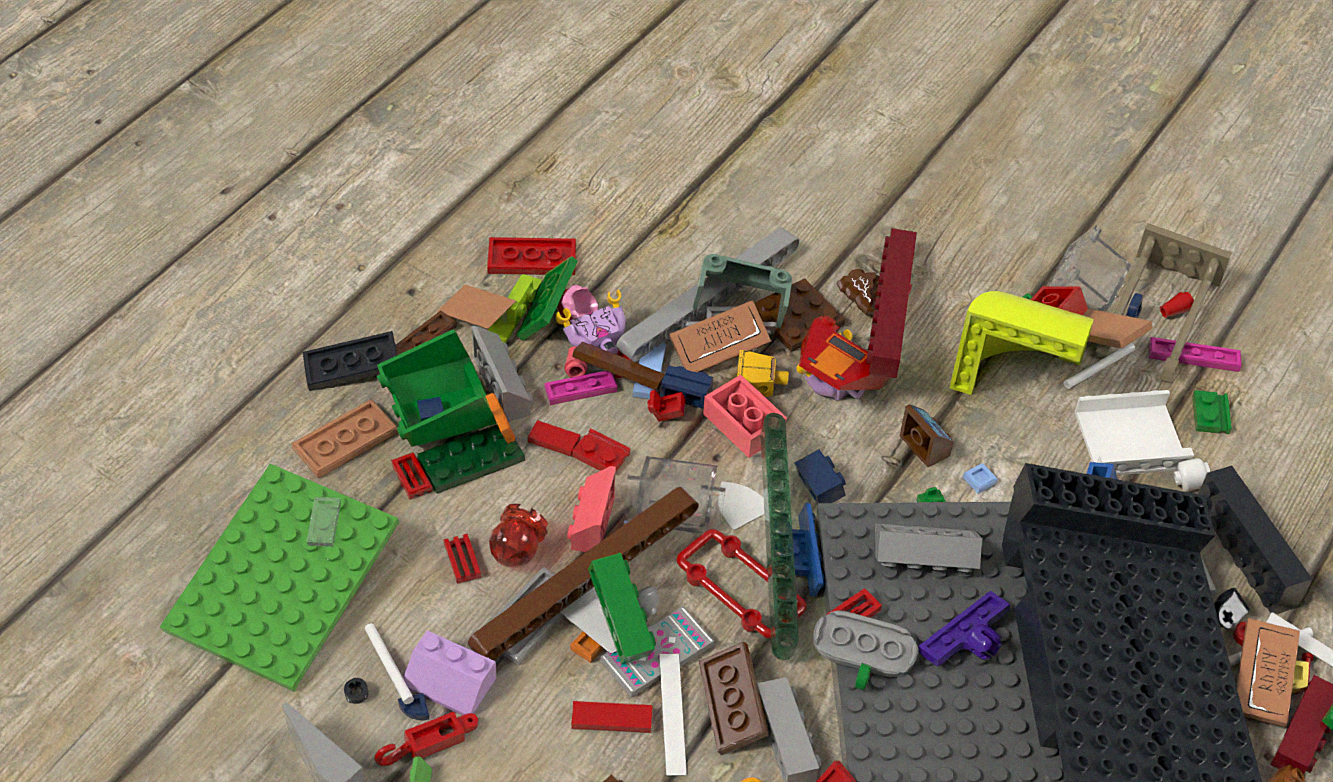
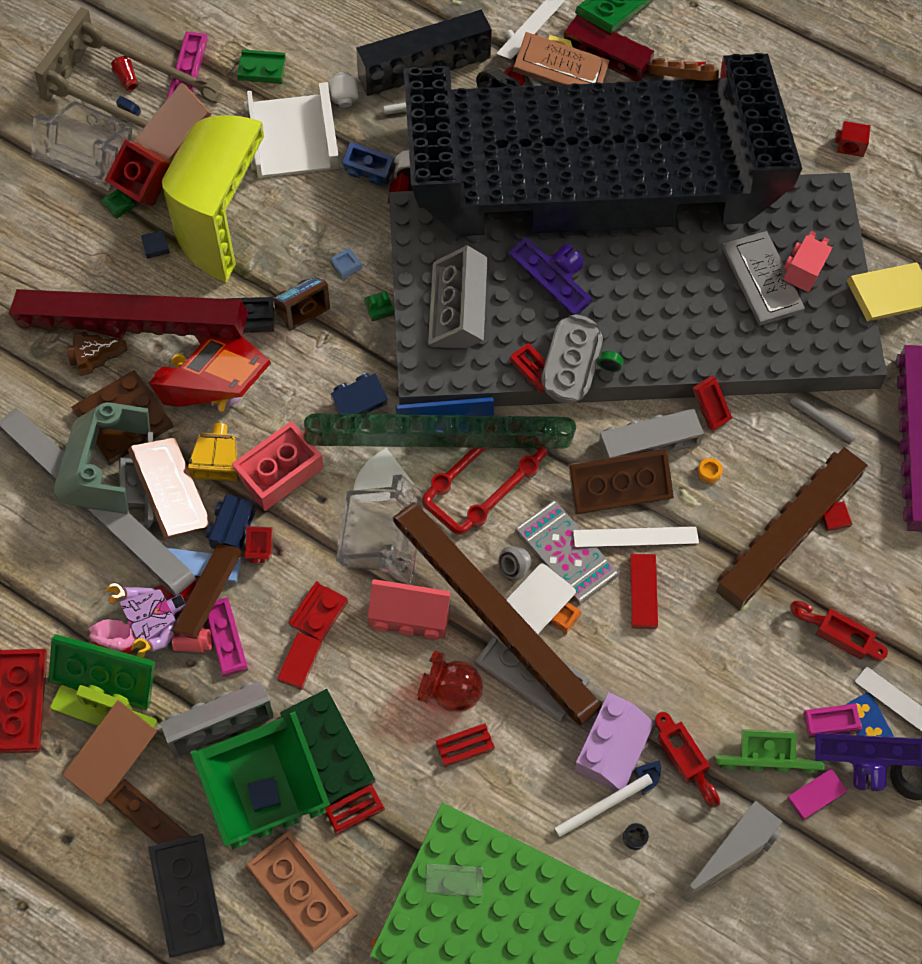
camera: 90 degrees left, 15 degrees up
orange tile [486,393,515,443] -> none
green brick [588,553,656,664] -> none
none -> black plate [226,297,274,333]

